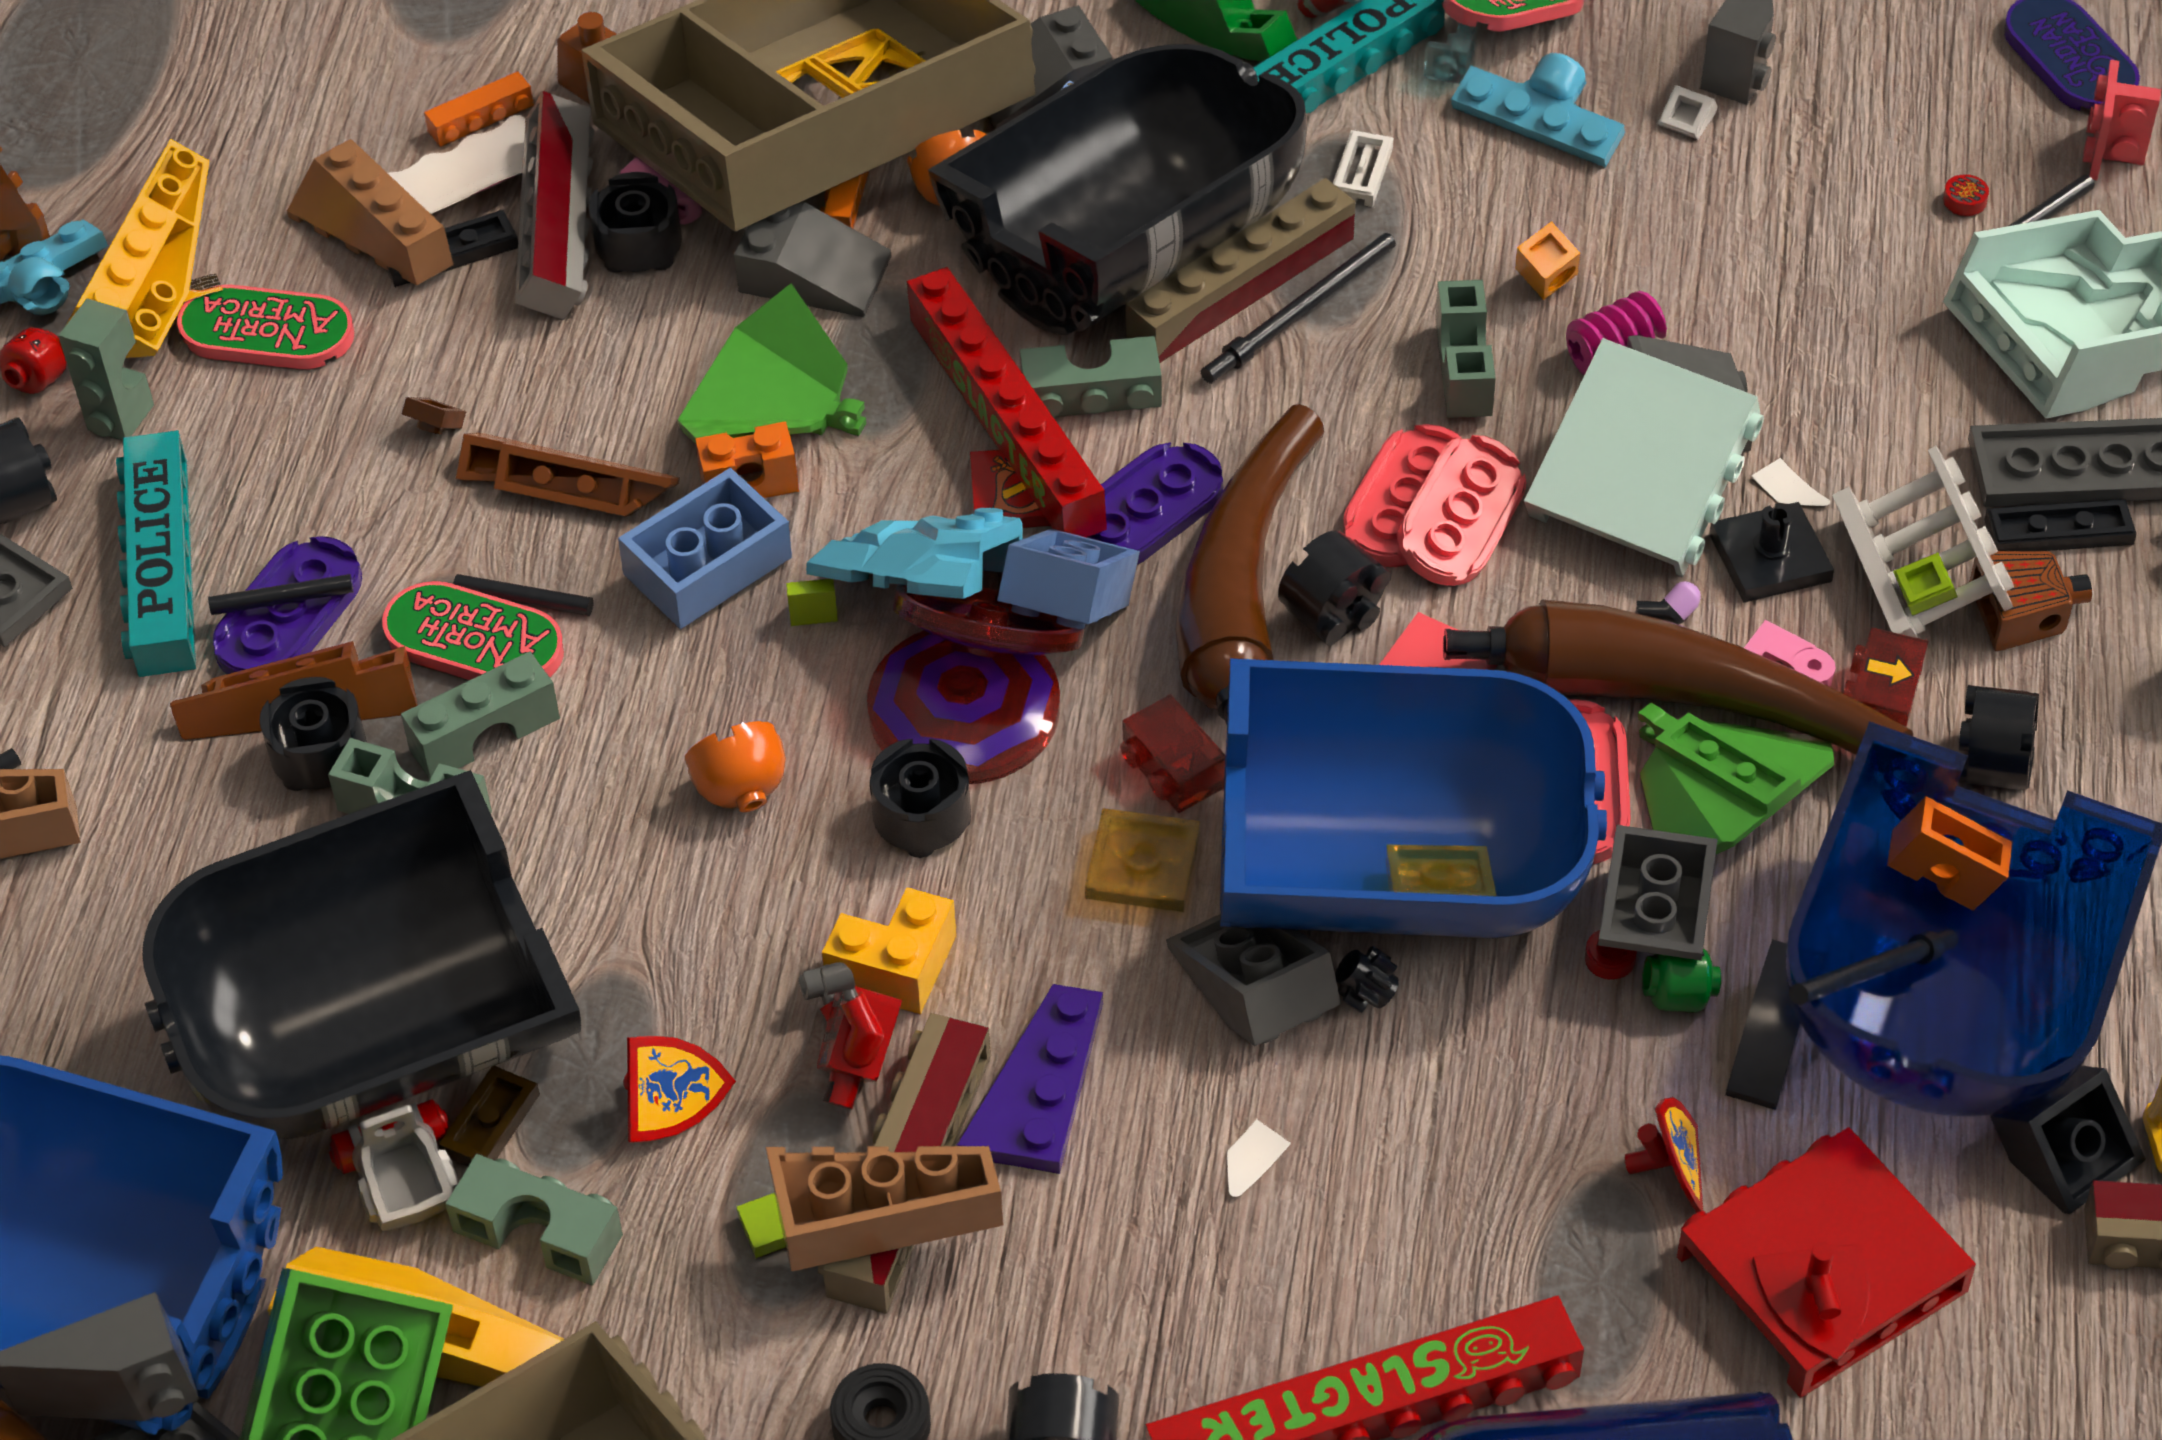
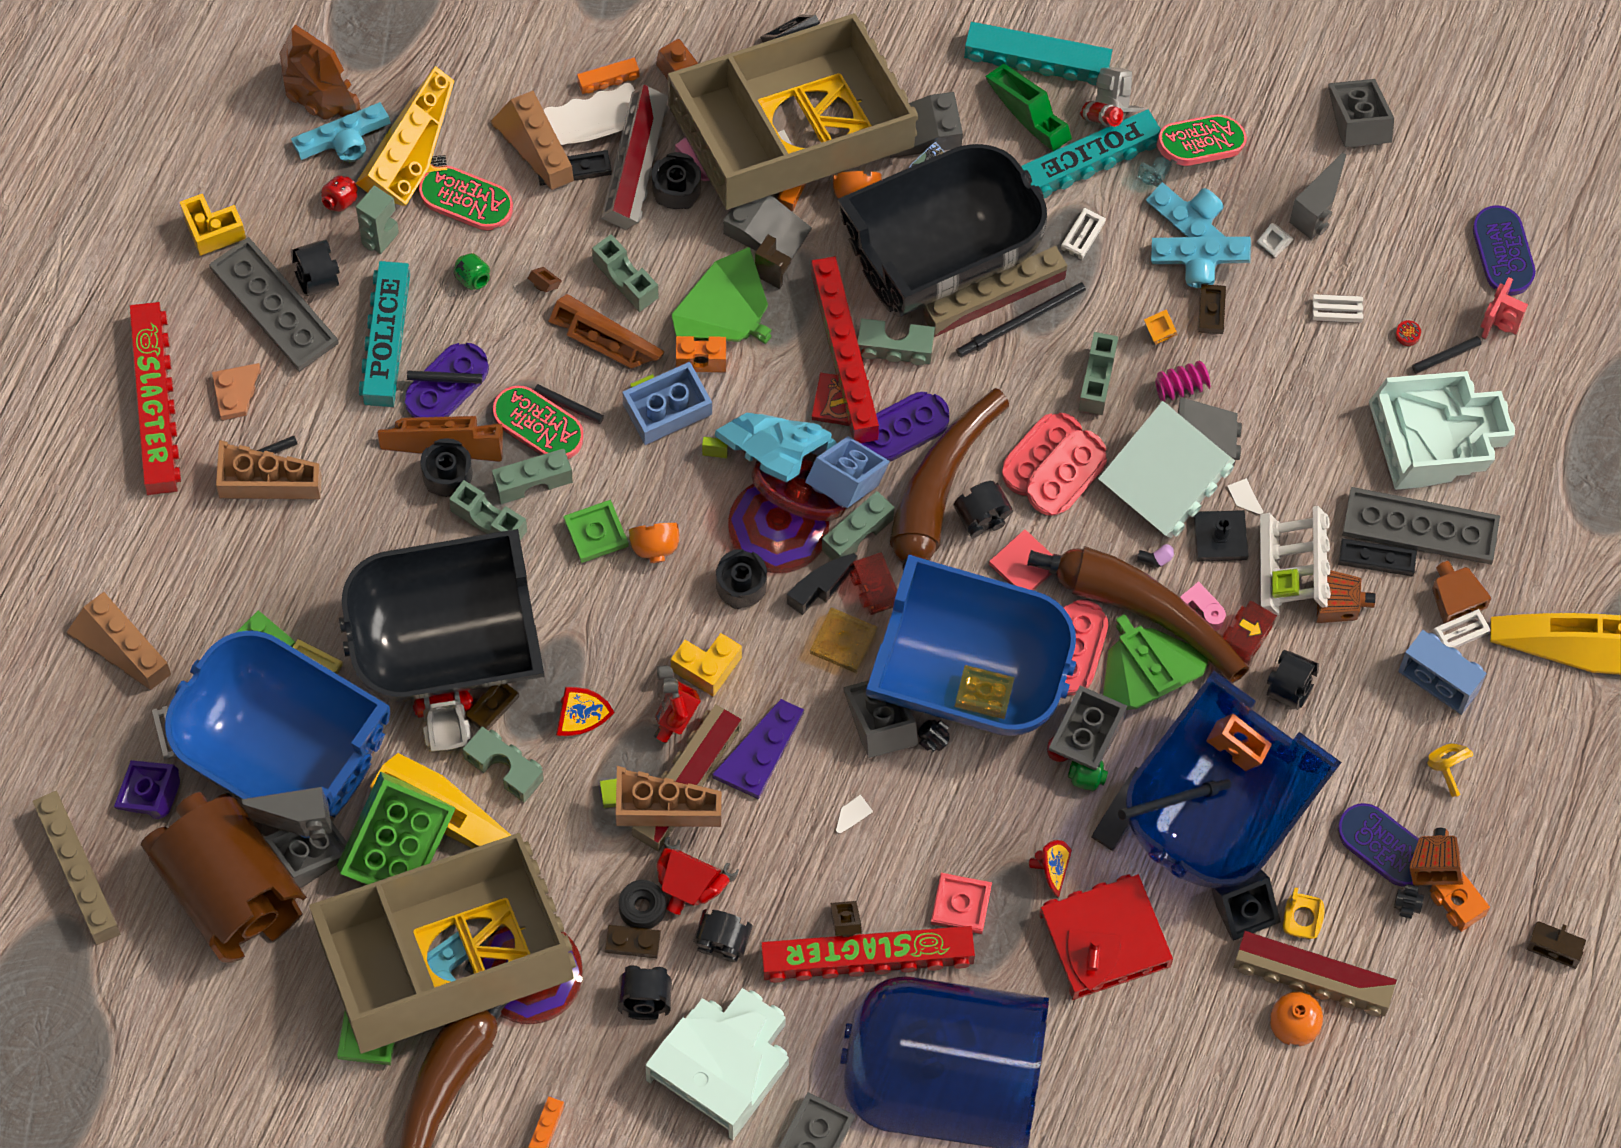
camera: 10 degrees right, 15 degrees up
none -> green head [453,253,490,290]
none -> bright green plate [563,500,629,563]
none -> sand green arch [592,234,659,312]
none -> red torso [656,837,739,915]
none -> dark brown panel [755,234,791,289]
none -> black slope [787,553,858,615]
none -> sand green arch [822,491,895,560]
none -> dark brown plate [830,901,862,937]
none -> coral tile [931,873,992,934]
none -> medium azure plate [1151,237,1251,288]
none -> dark brown plate [1198,284,1226,334]
none -> white tile [1313,295,1363,323]

